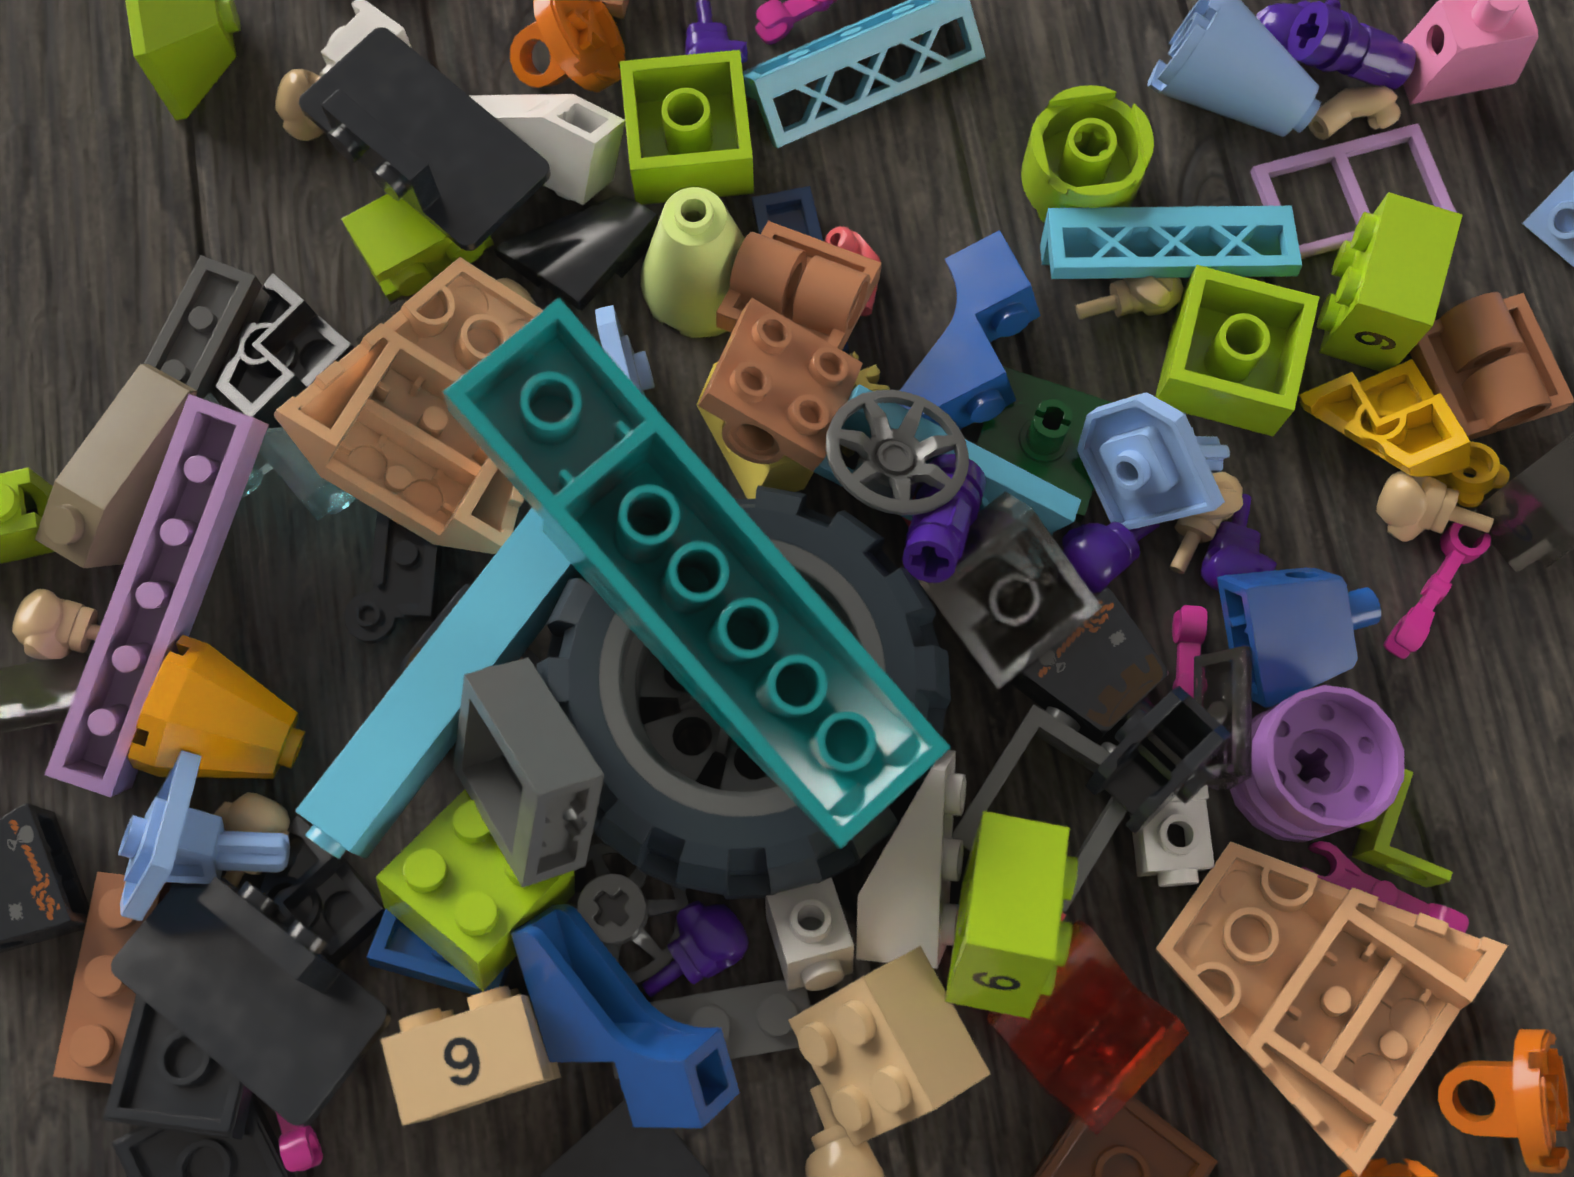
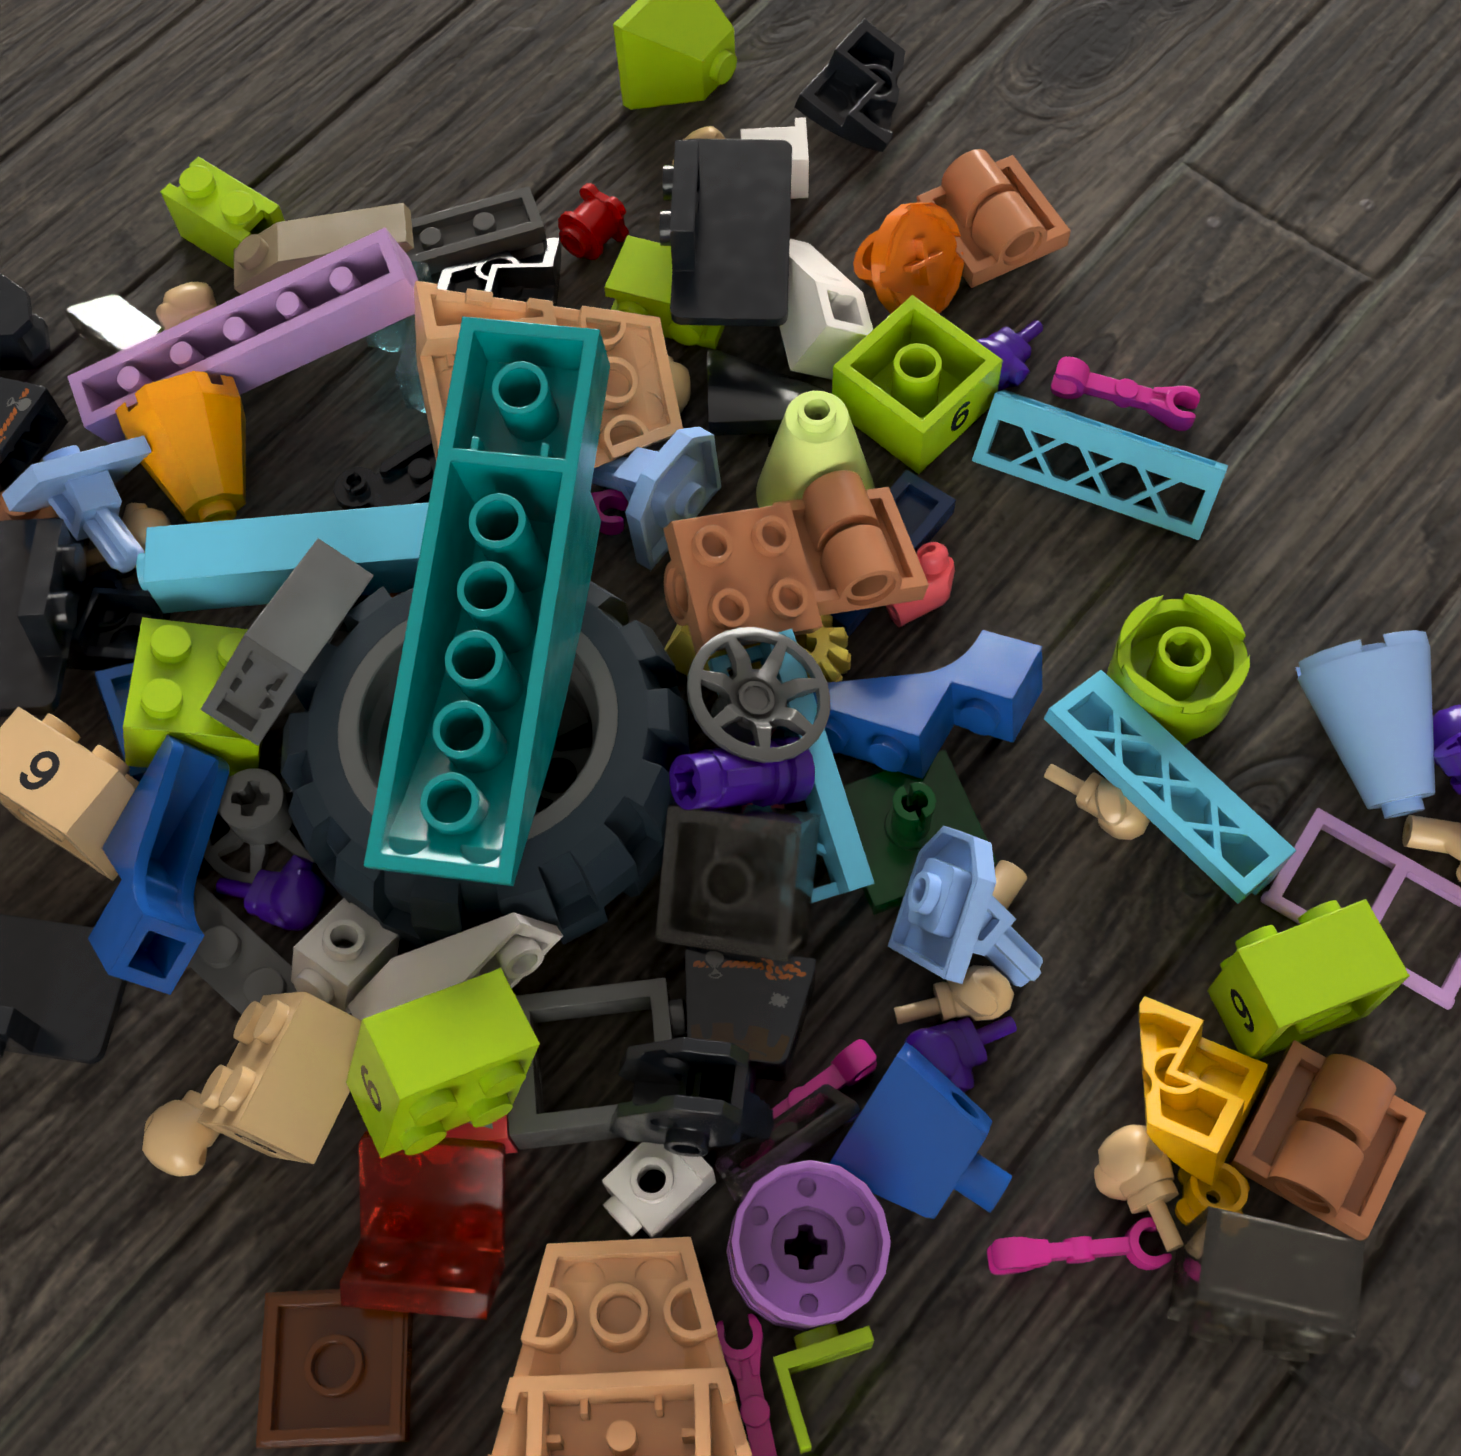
camera: 55 degrees right, 10 degrees down
dark purple piece [1060,521,1160,594] -> none
lime brick [1155,265,1319,436] -> none
none -> red brick [558,183,629,260]

